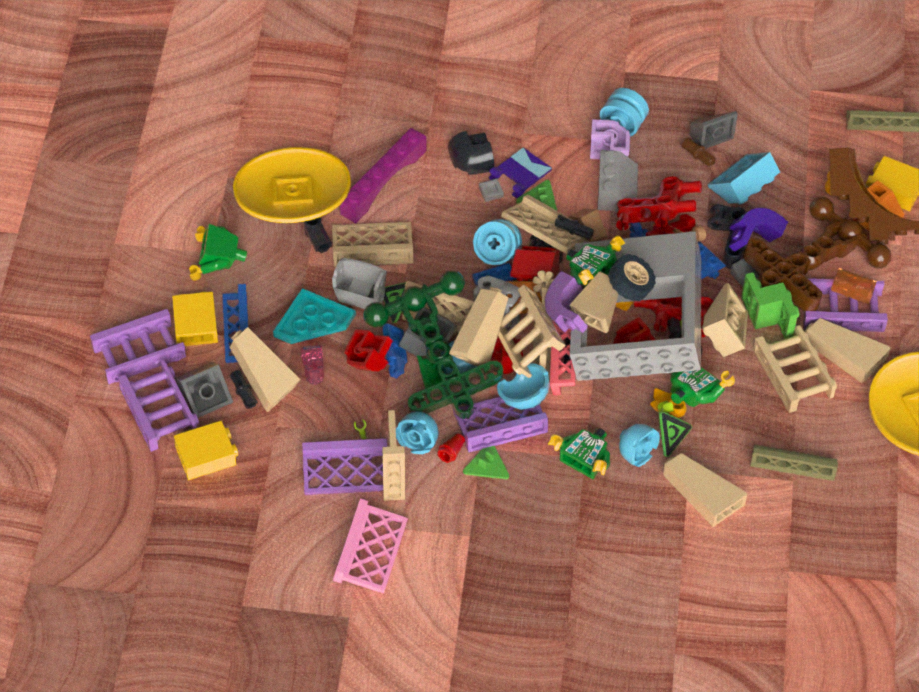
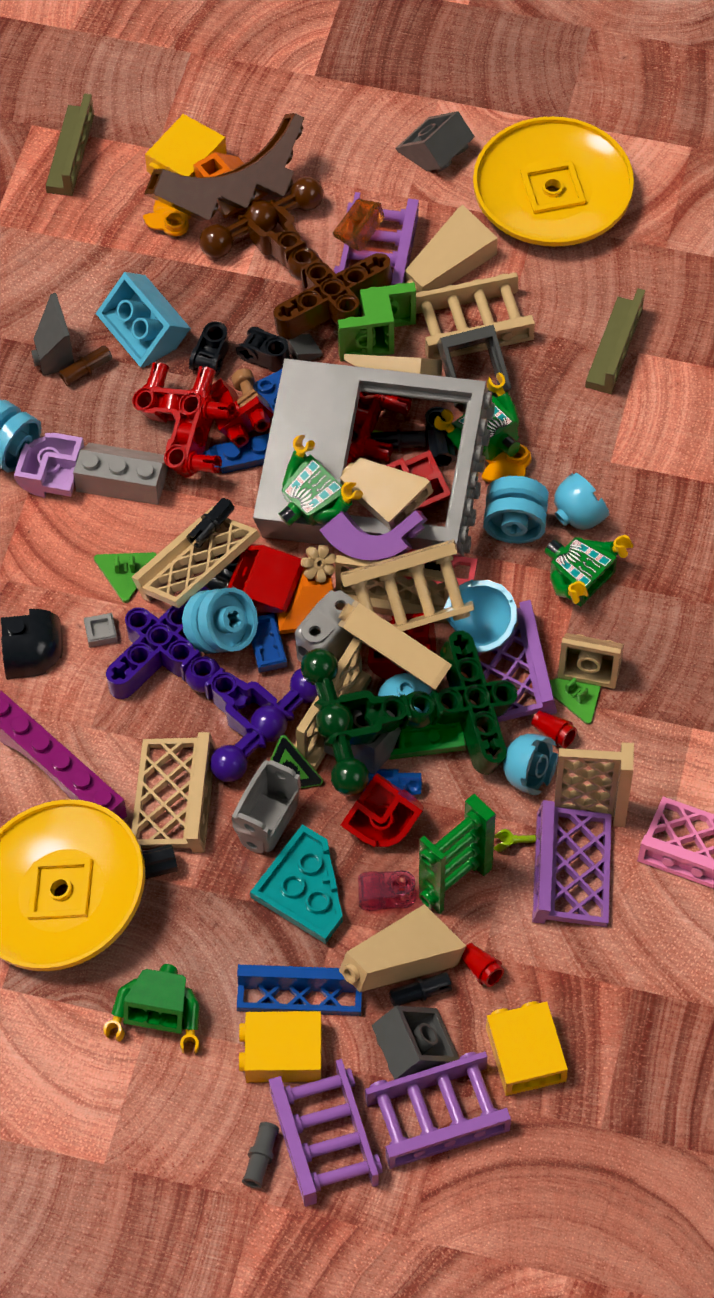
camera: 80 degrees left, 5 degrees up
dark purple flag [489,147,552,199] -> none
medium nougat slope [569,209,607,242] -> none
black wheel [608,254,656,301] -> none
lime hand [658,401,673,413] -> none
piece [659,412,692,457] -> none
tan slope [663,453,747,527] -> none
dark purple arch [729,208,788,251] -> none
none -> dark purple piece [106,587,318,782]
none -> dark grey pin [242,1122,279,1189]
none -> green fence [419,794,496,914]
none -> dark grey window [437,324,512,409]
none -> red cone [461,943,504,987]
none -> medium azure wheel [483,476,549,544]
none -> tan slope [558,633,624,689]

